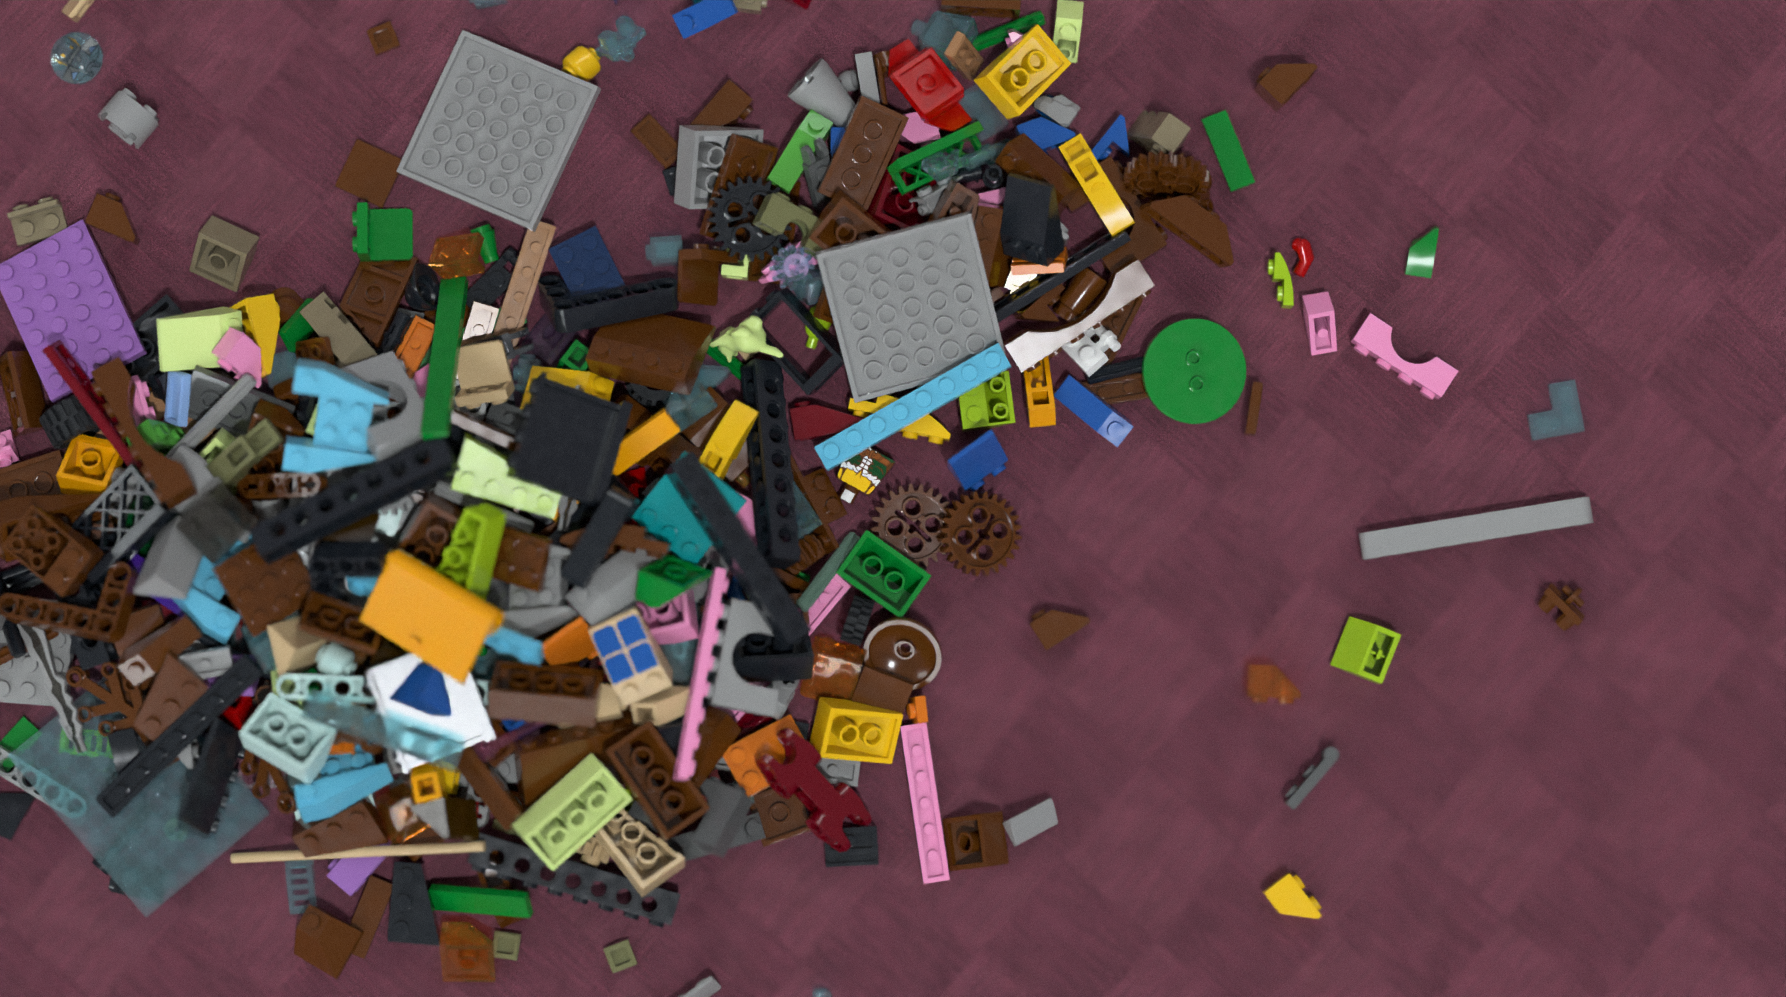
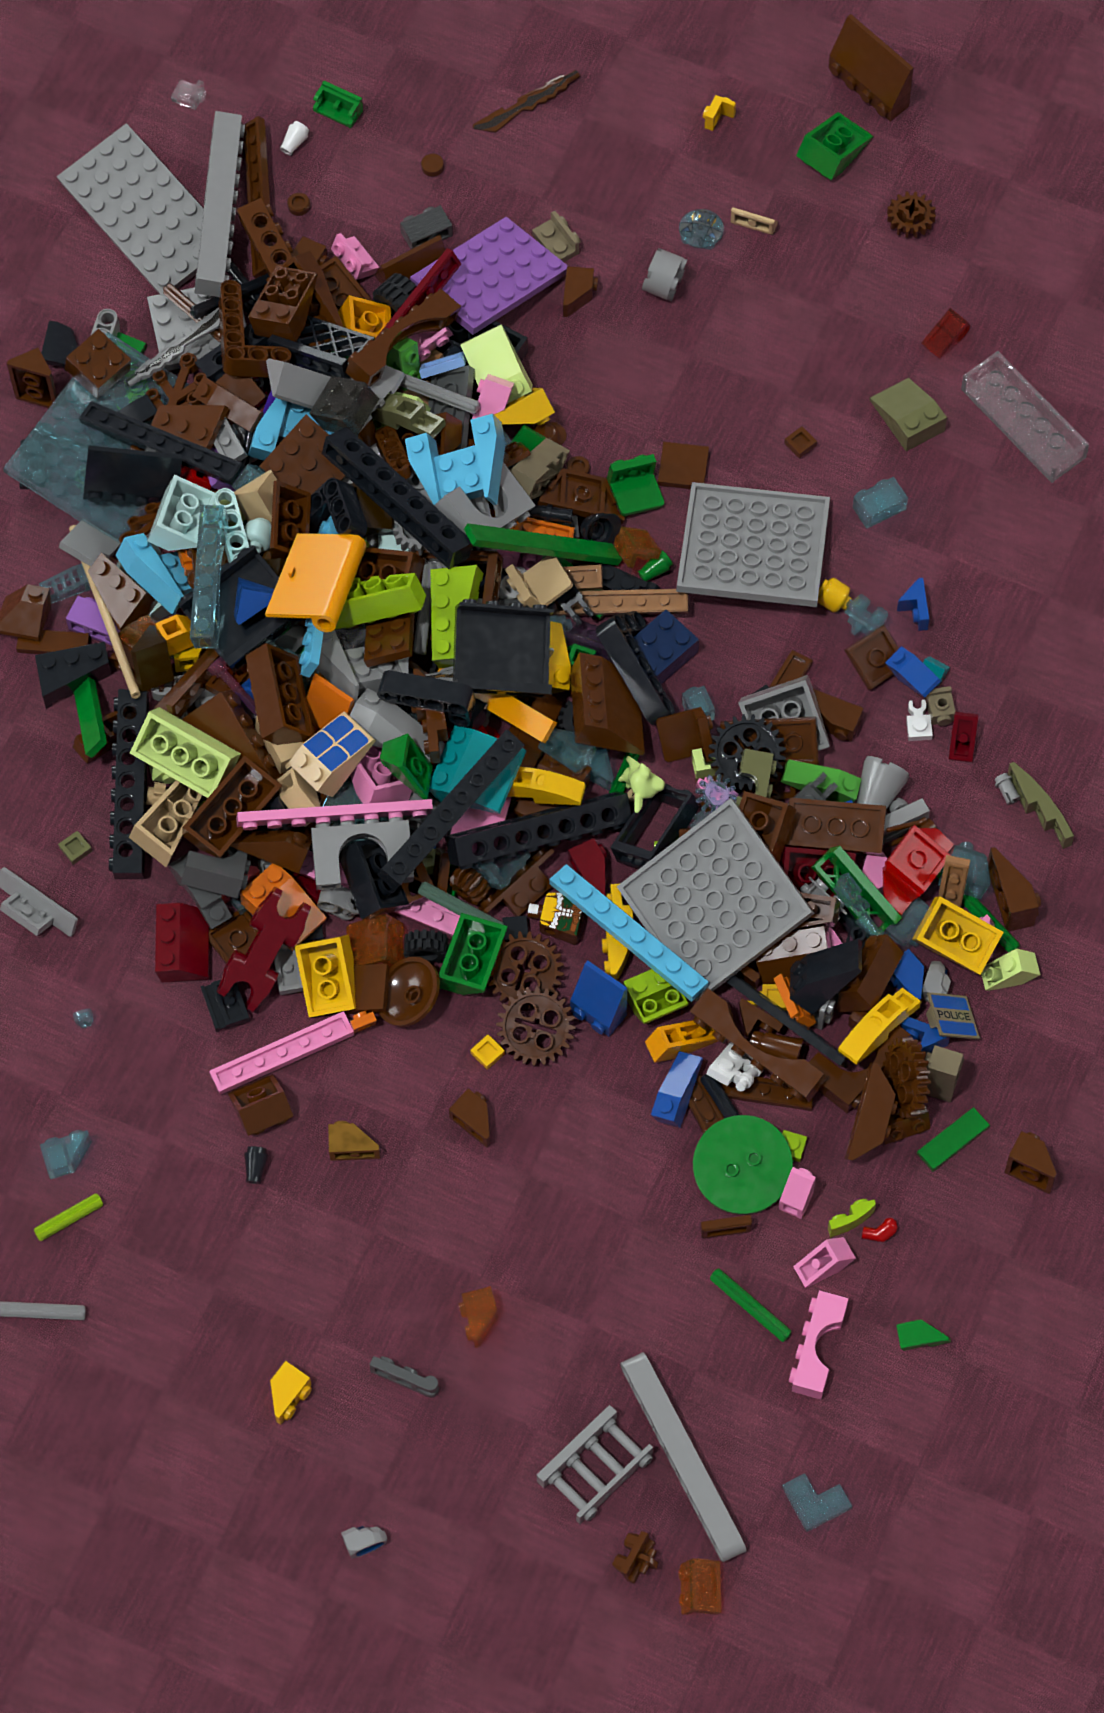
camera: 75 degrees right, 20 degrees down
dark tan slope [189,215,259,292] -> none
clear orange slope [439,922,496,982] -> none
olive tile [491,930,522,961] -> none
light grey slope [1002,798,1058,847] -> none
lime slope [1330,616,1401,685] -> none
none -> reddish brown slope [7,347,60,411]
none -> light grey tile [59,519,121,567]
none -> reddish brown brick [65,329,131,400]
none -> dark red slope [155,903,210,983]
none -> black cone [244,1146,269,1184]
none -> pearl gold slope [328,1121,380,1161]
none -> light grey rock [341,1526,387,1559]
none -> yellow tile [470,1035,505,1070]
none -> black tile [502,916,528,942]
none -> light grey fence [536,1405,653,1524]
none -> reddish brown tile [567,456,590,474]
none -> clear orange bracket [679,1558,721,1615]
none -> green axle [710,1269,791,1342]
none -> bright pink slope [779,1167,816,1219]
none -> lime plate [782,1130,807,1162]
none -> reddish brown tile [844,625,898,690]
none -> white plate [906,700,933,741]
none -> piece [926,992,980,1040]

